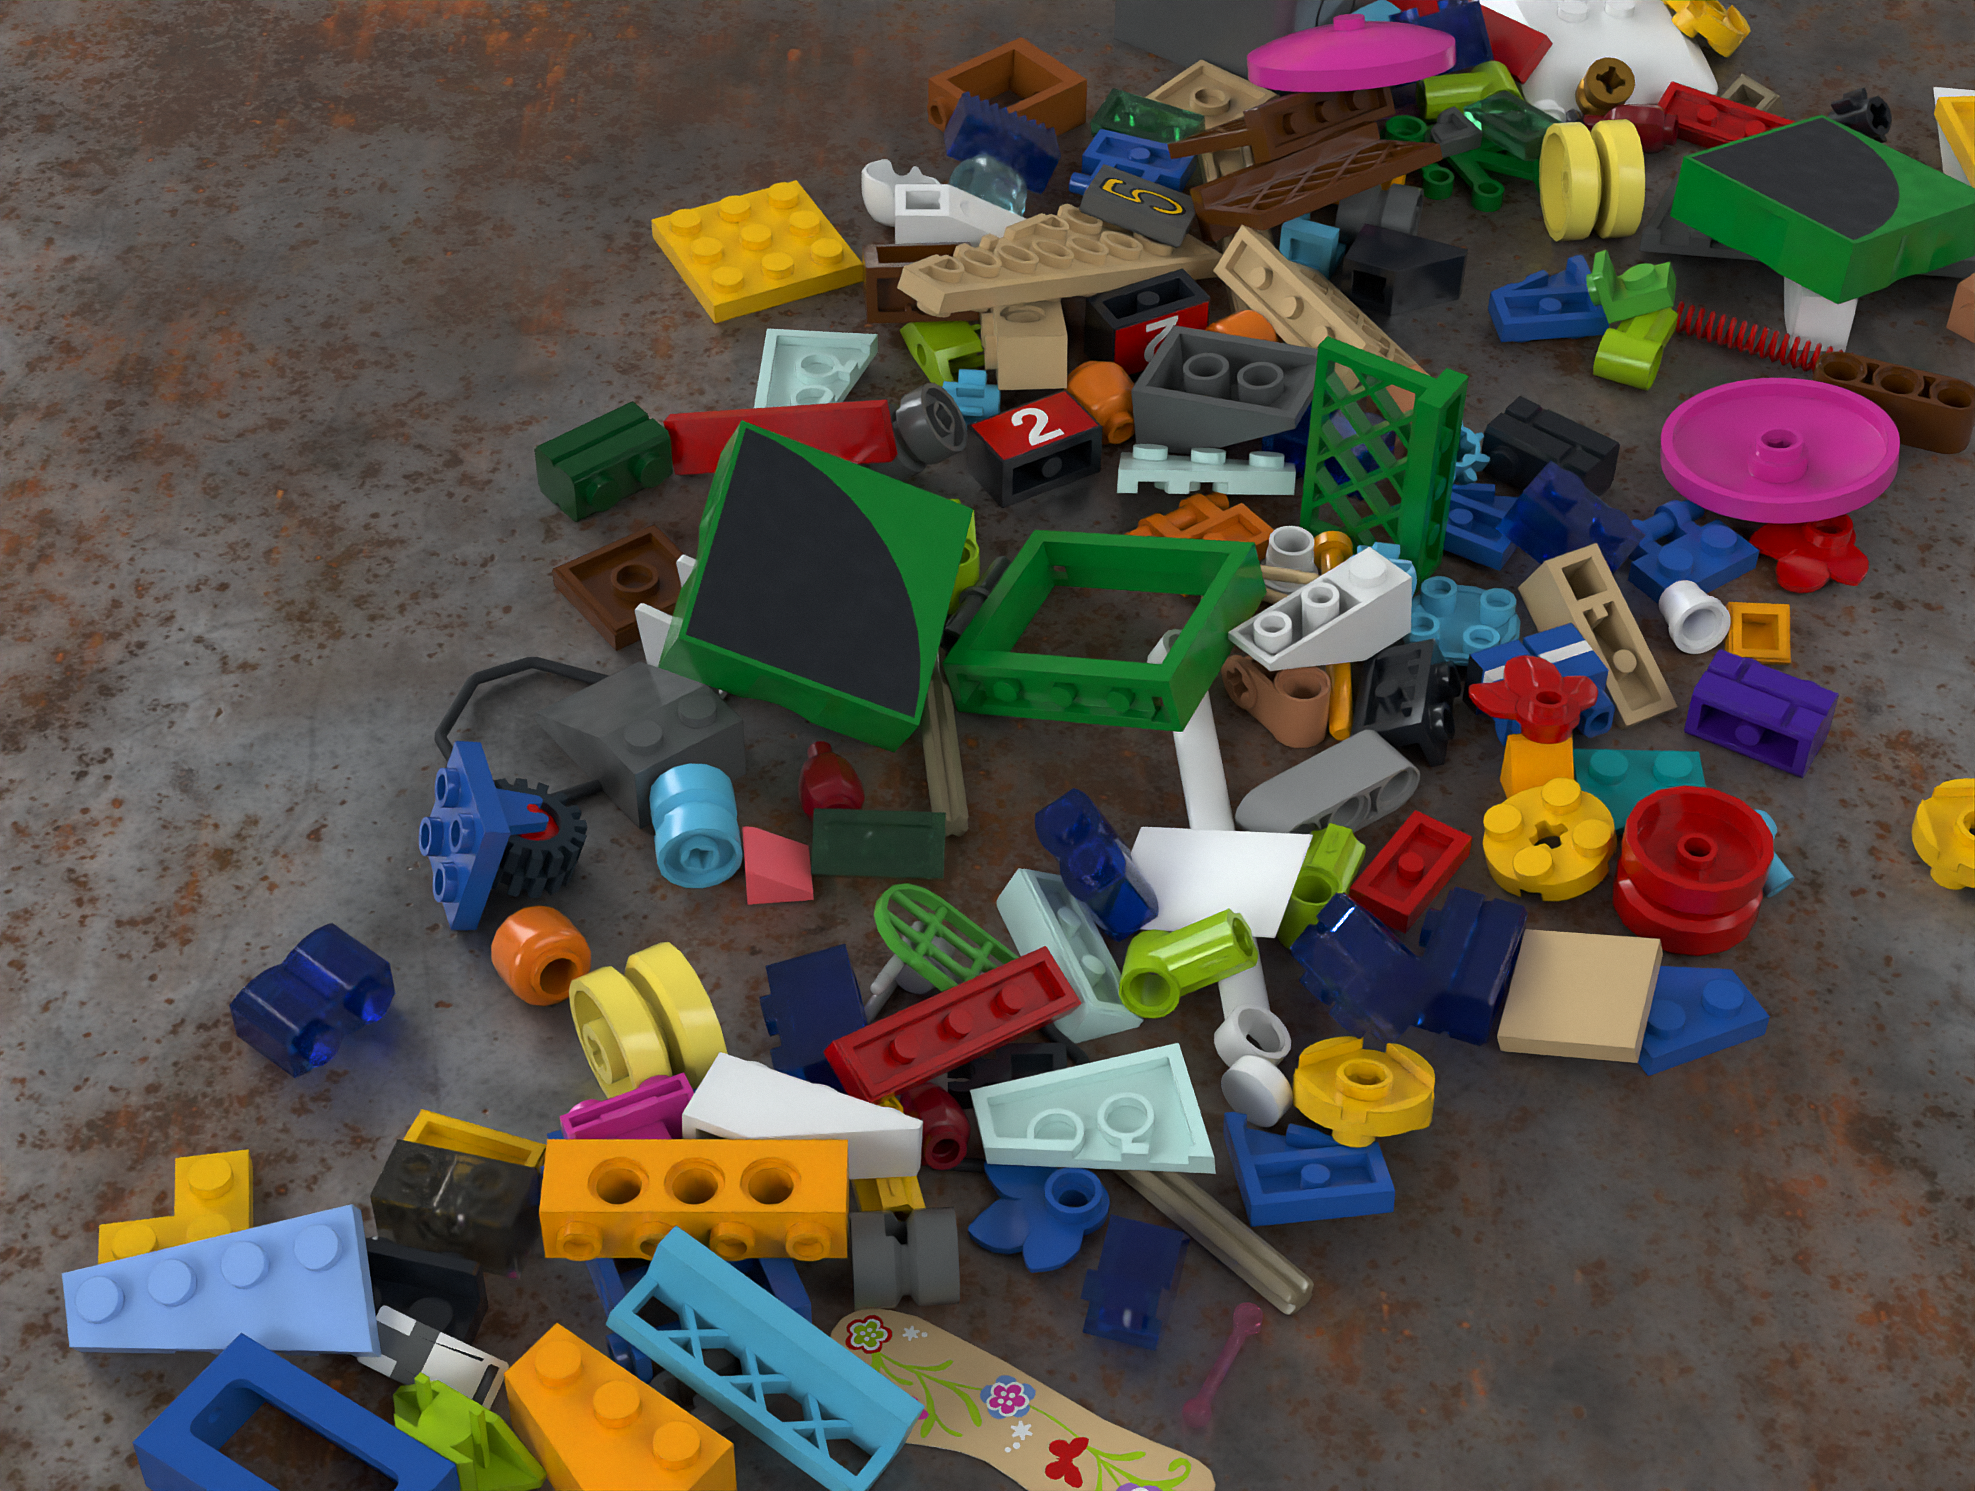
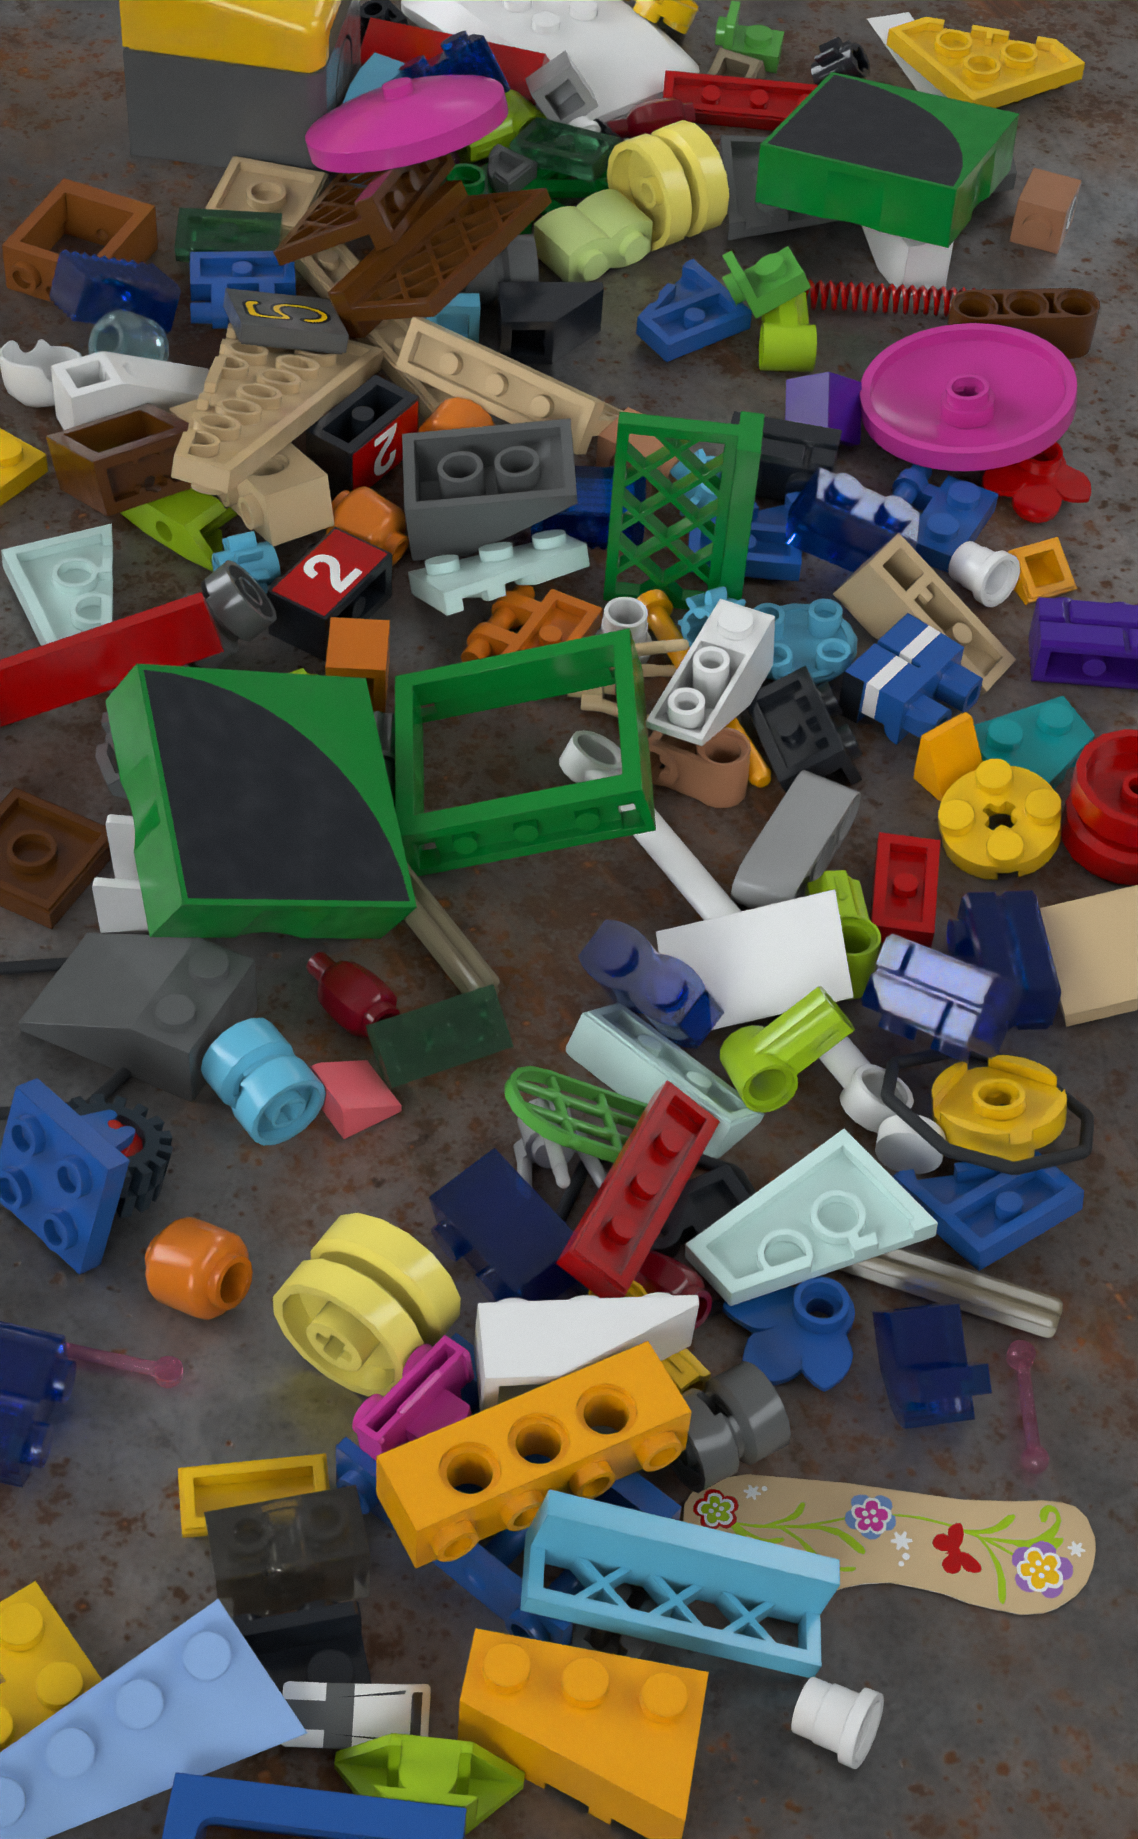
camera: 30 degrees left, 5 degrees up
red plate [1468,655,1598,744] -> none
pearl gold wheel [1575,57,1635,116] -> none
none -> clear pink hinge [36,1332,183,1388]
none -> orange brick [325,617,390,713]
none -> light grey brick [525,50,599,135]
none -> yellowish green brick [534,189,653,282]
none -> bright green bracket [715,0,784,73]
none -> dark purple panel [785,372,862,446]
none -> black piece [880,1043,1095,1175]

